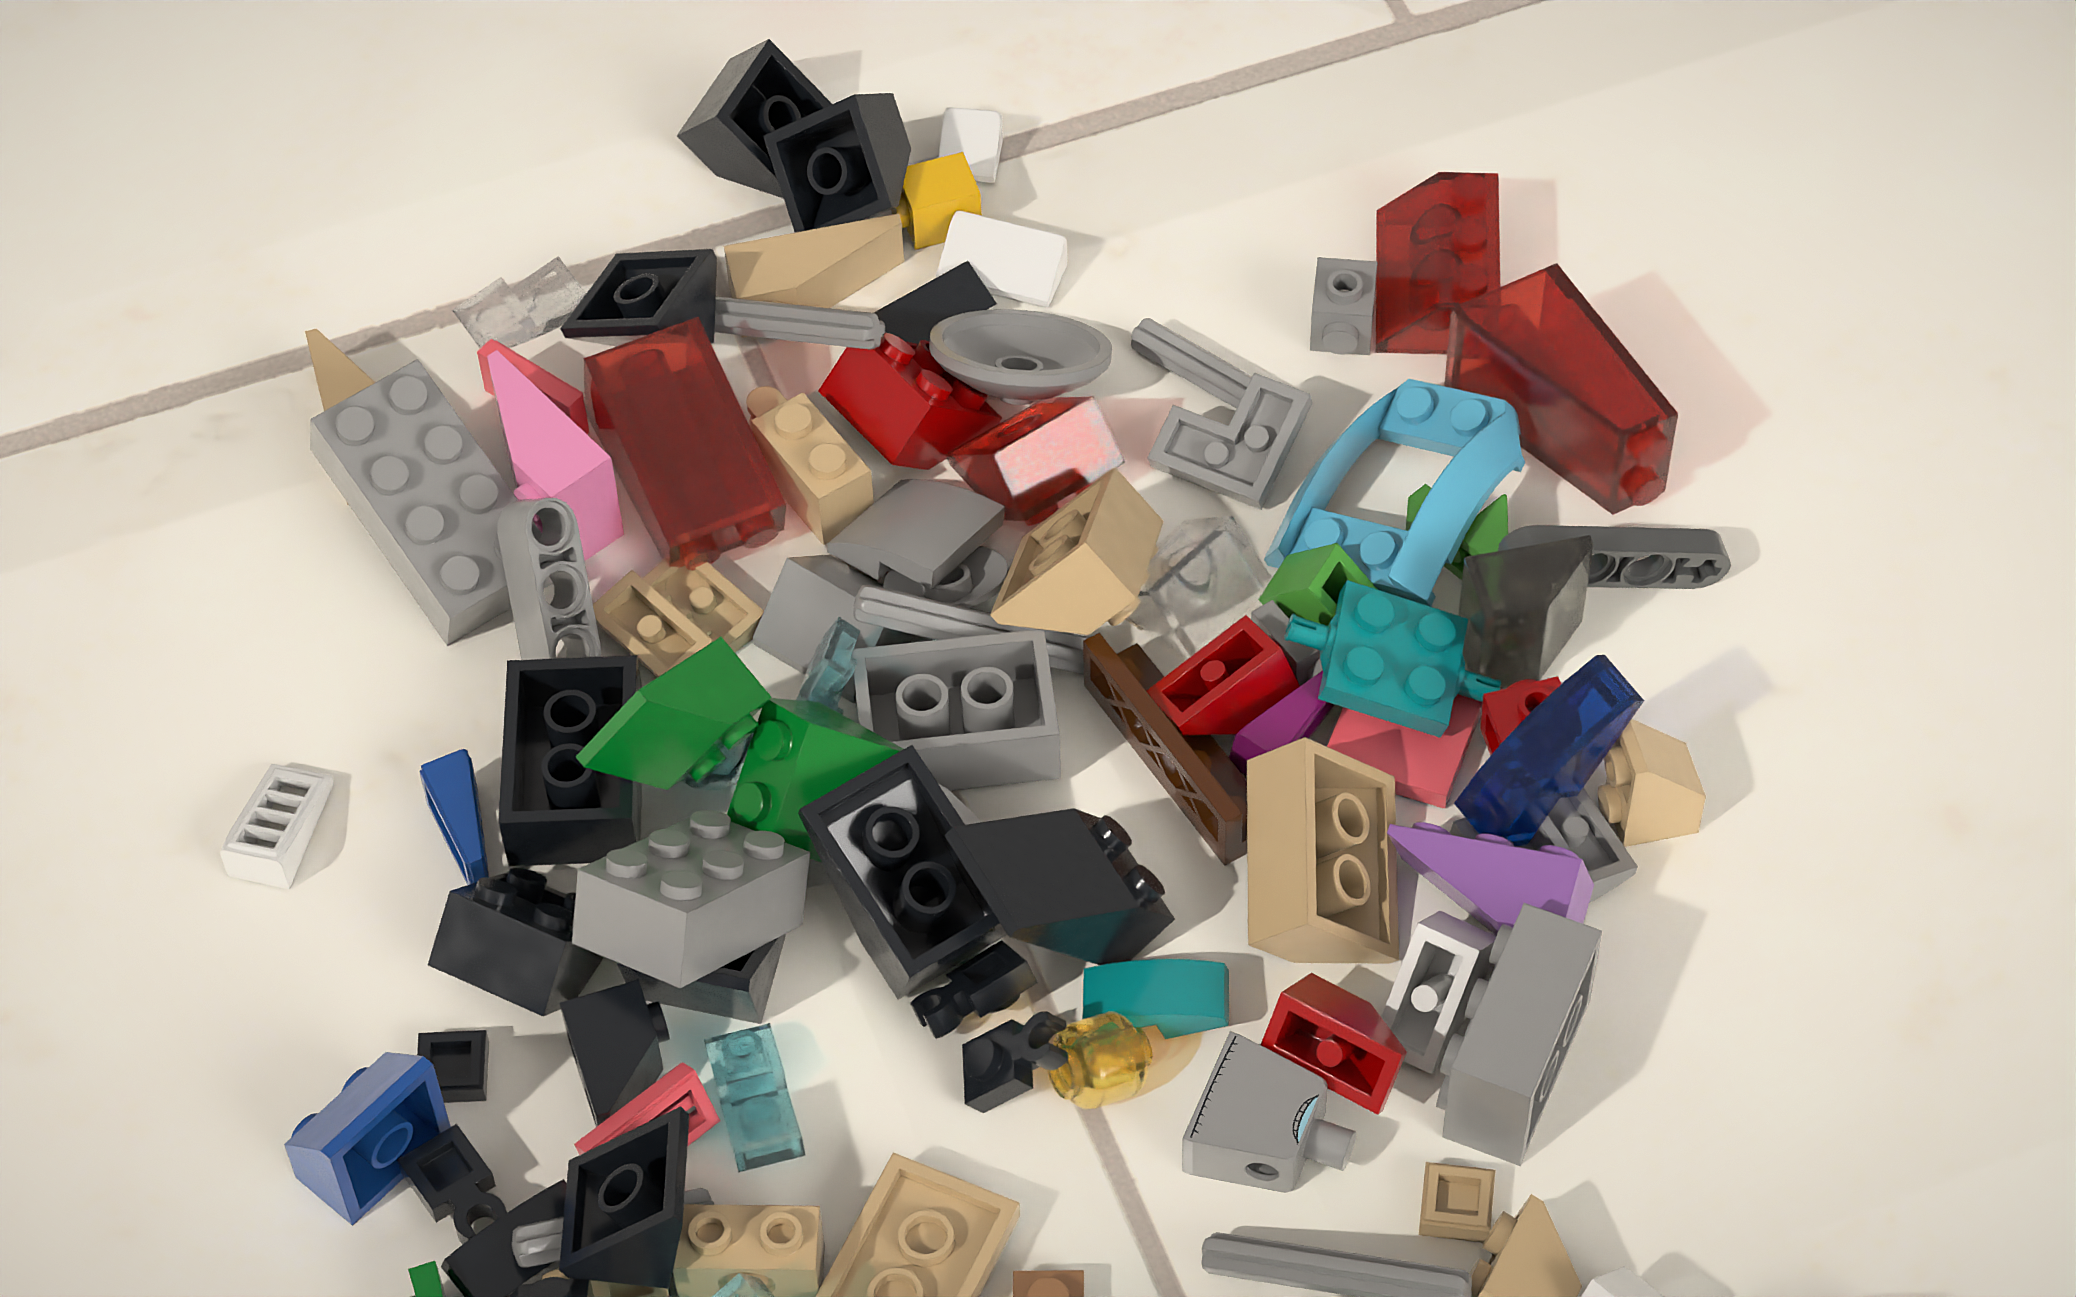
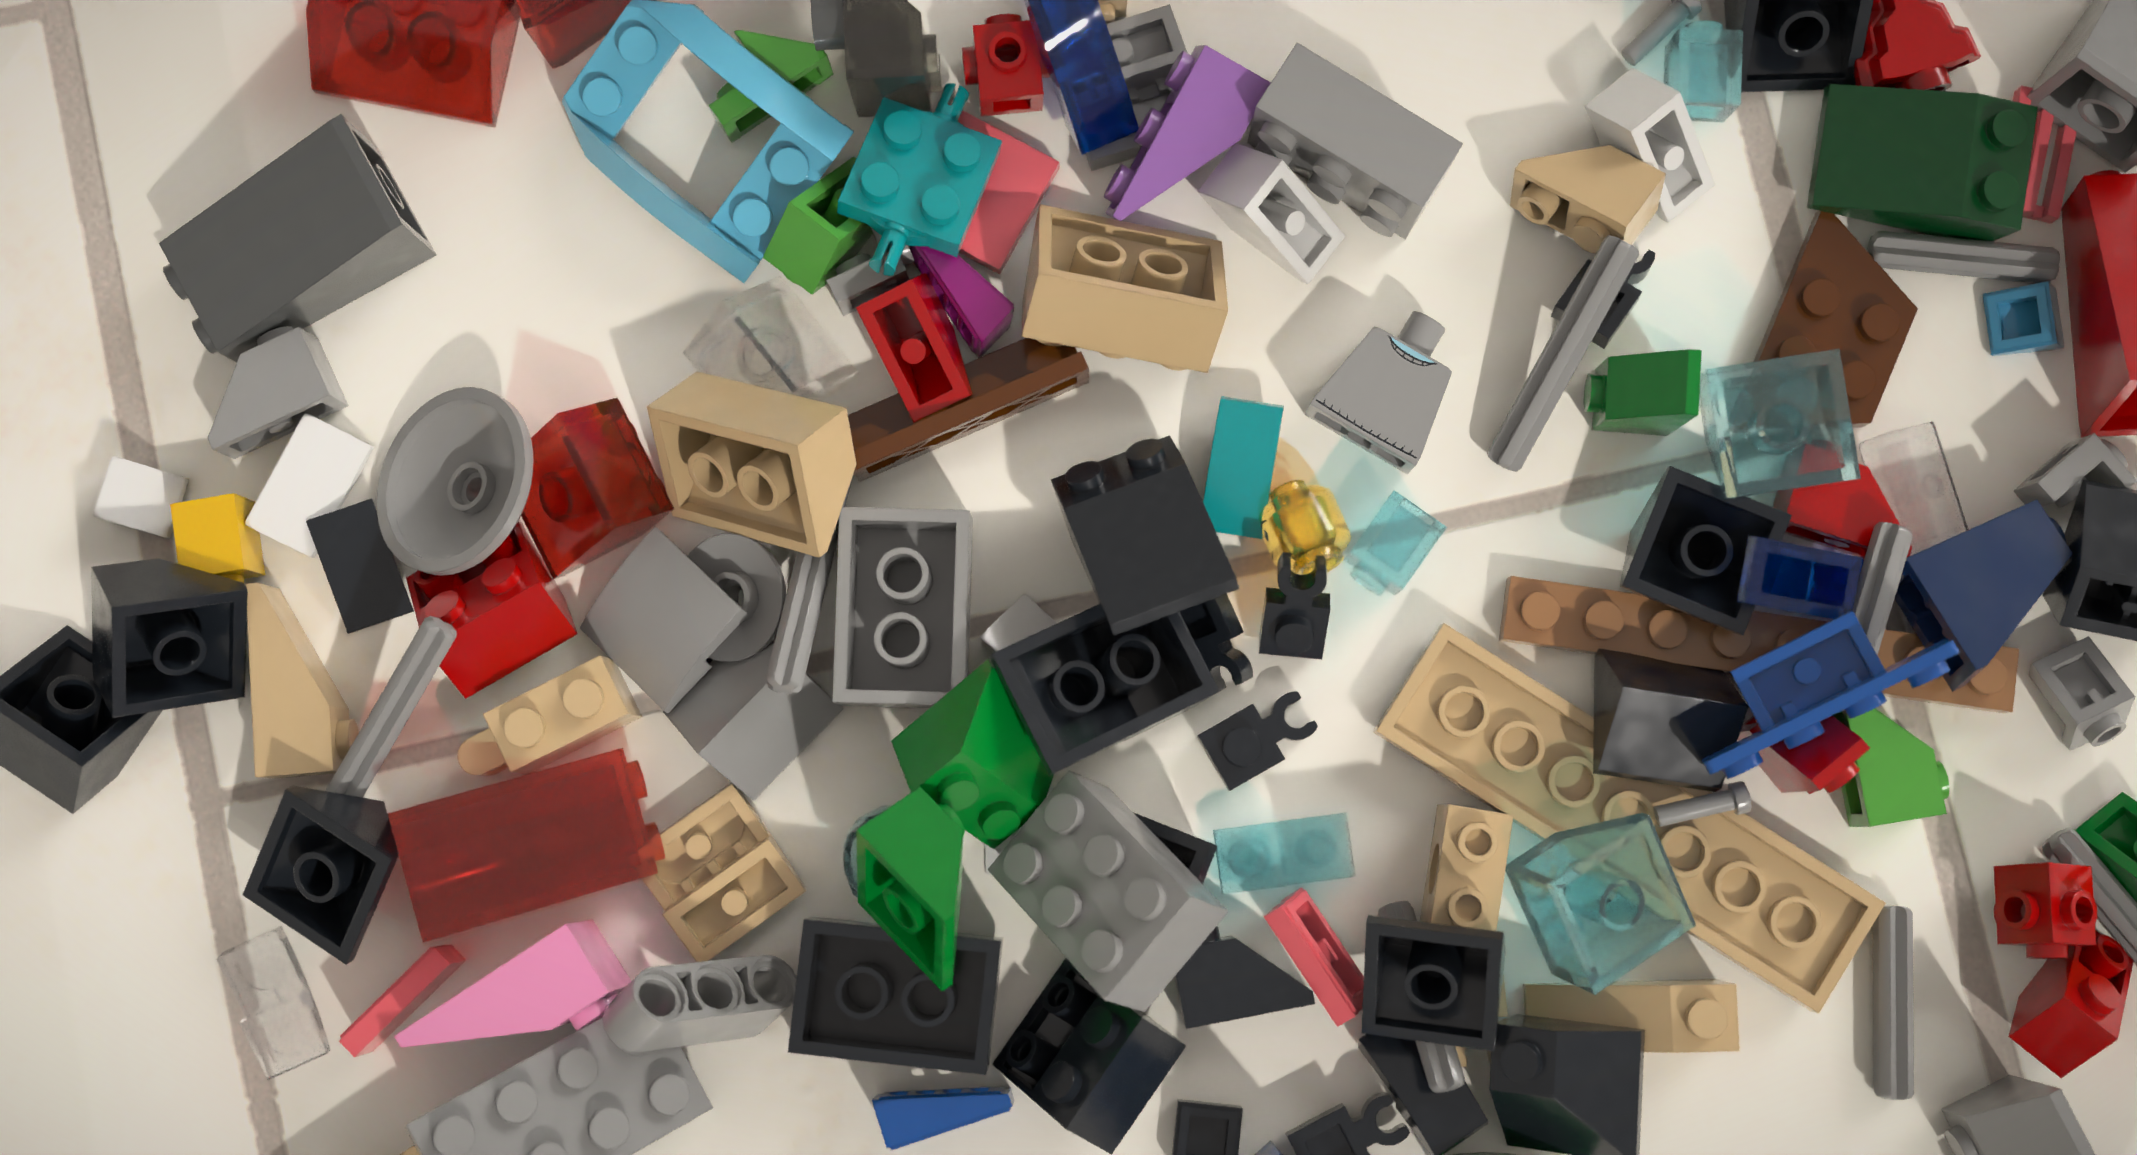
camera: 80 degrees left, 30 degrees up
clear light blue slope [796,617,860,715] -> none
light grey axle [1131,318,1252,409] -> none
light grey plate [1147,373,1313,510] -> none
red slope [1260,972,1407,1115] -> none
light grey brick [1310,257,1377,355] -> none
tan tile [1419,1162,1495,1243] -> none
none -> dark grey slope [159,114,437,363]
none -> light grey slope [207,326,349,459]
none -> black plate [1197,691,1318,791]
none -> clear light blue brick [1343,490,1447,596]

